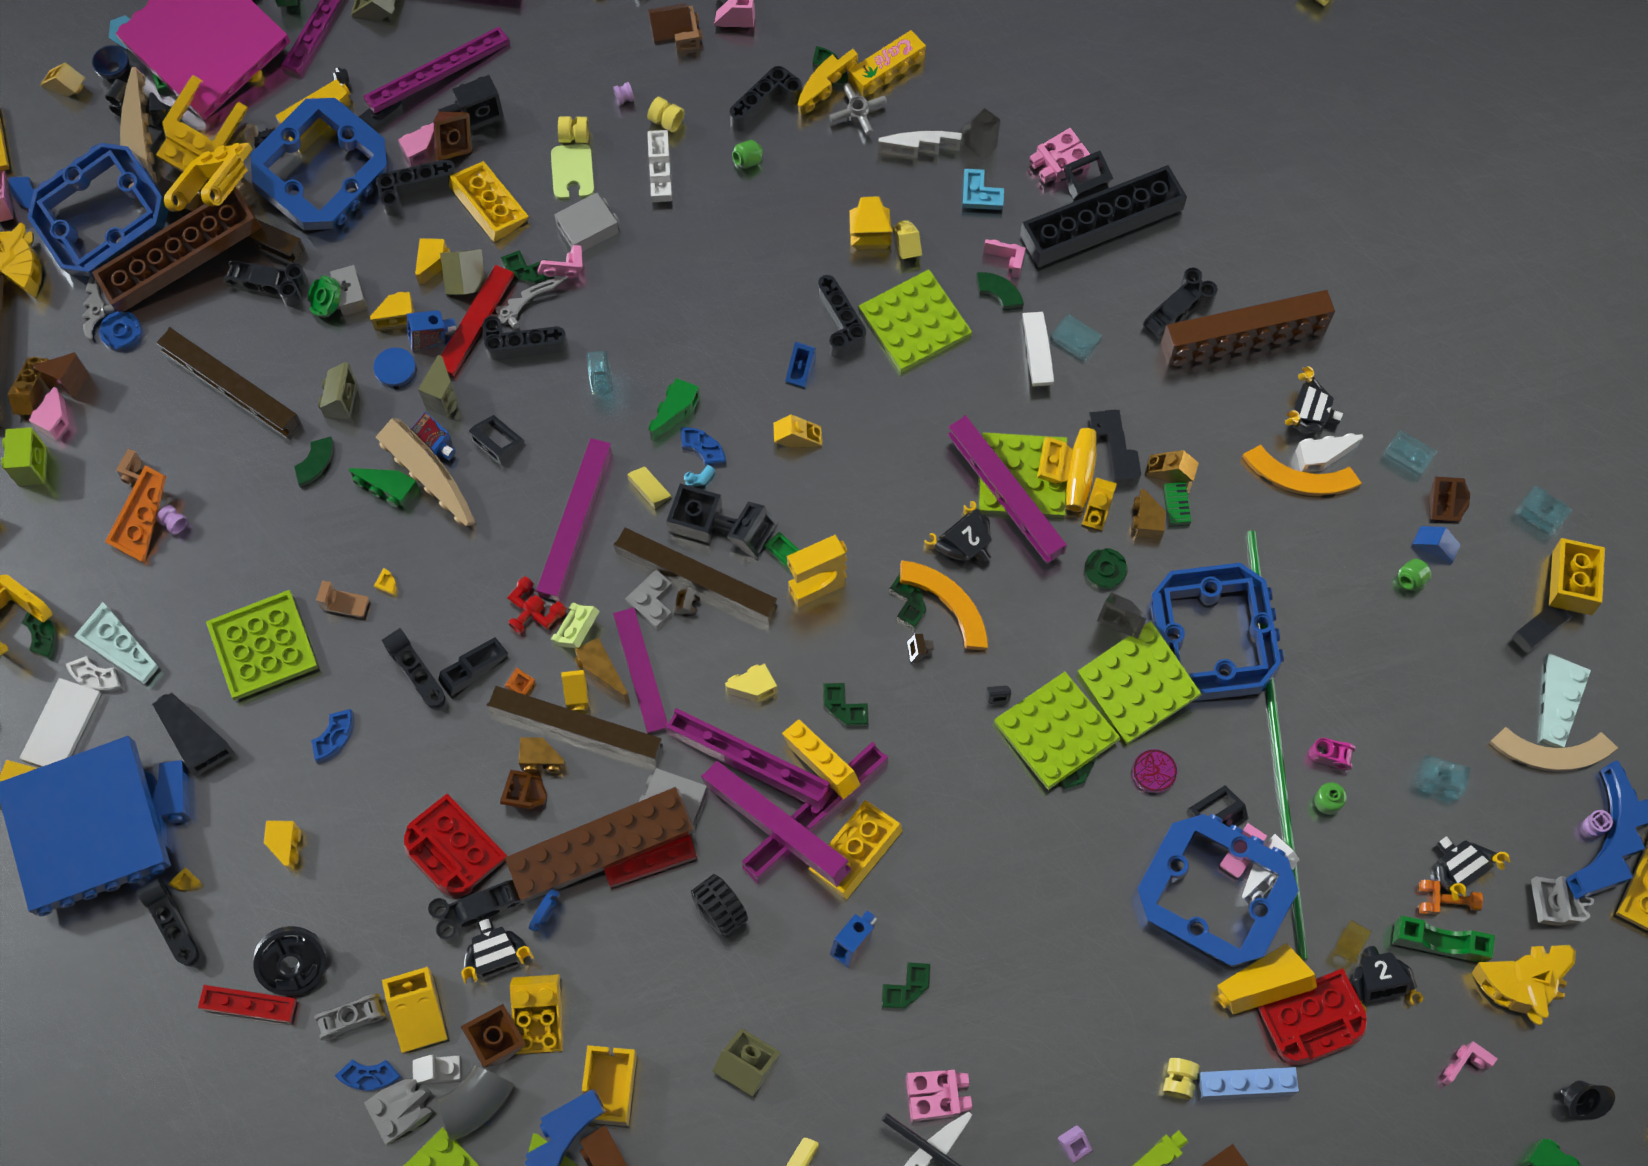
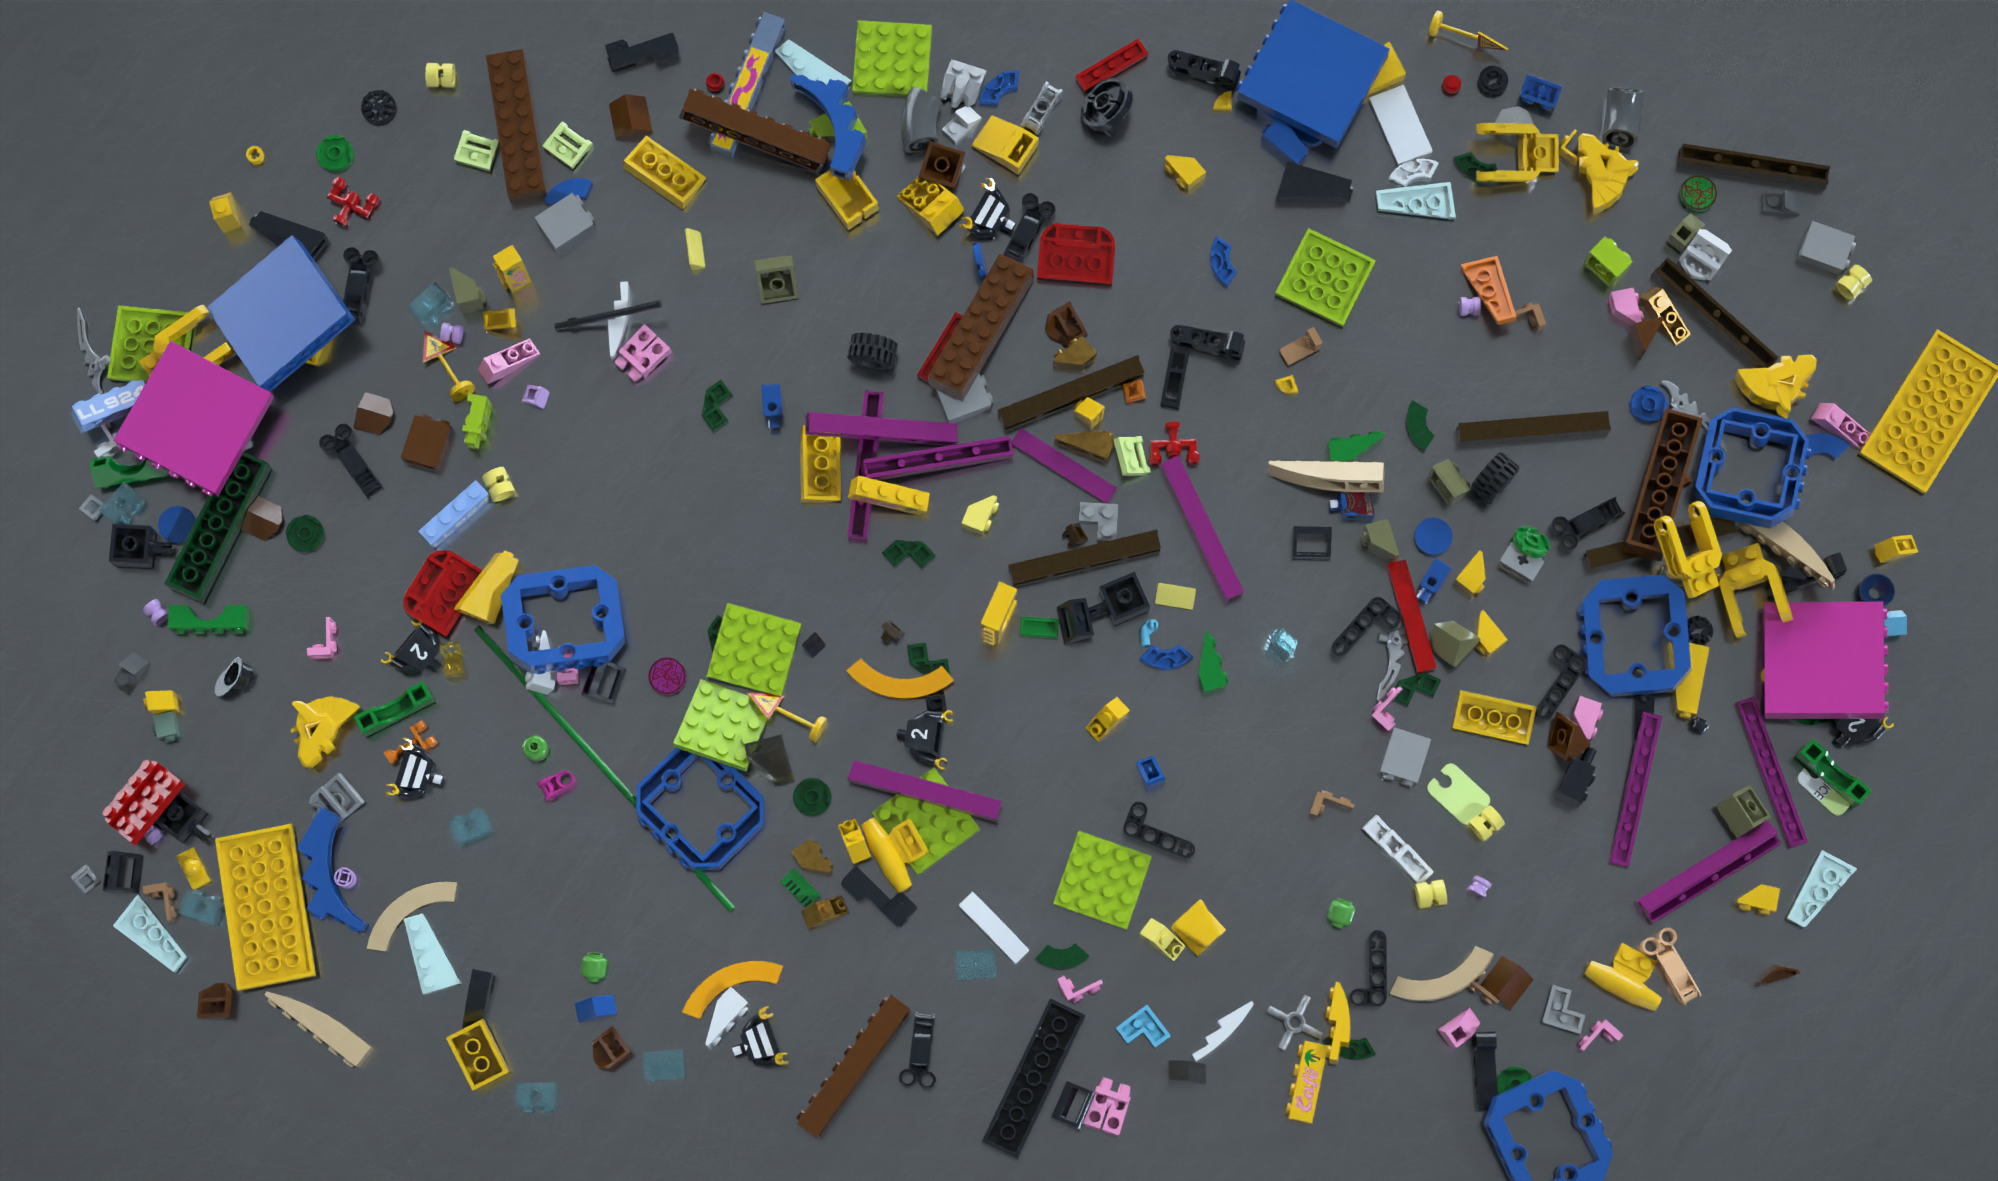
camera: 140 degrees right, 10 degrees up
none -> yellow piece [747,693,827,742]
none -> black slope [925,690,947,713]
none -> medium nougat bracket [1309,790,1354,818]
none -> tan tile [1390,946,1494,1001]
none -> black tyre [1471,452,1519,503]

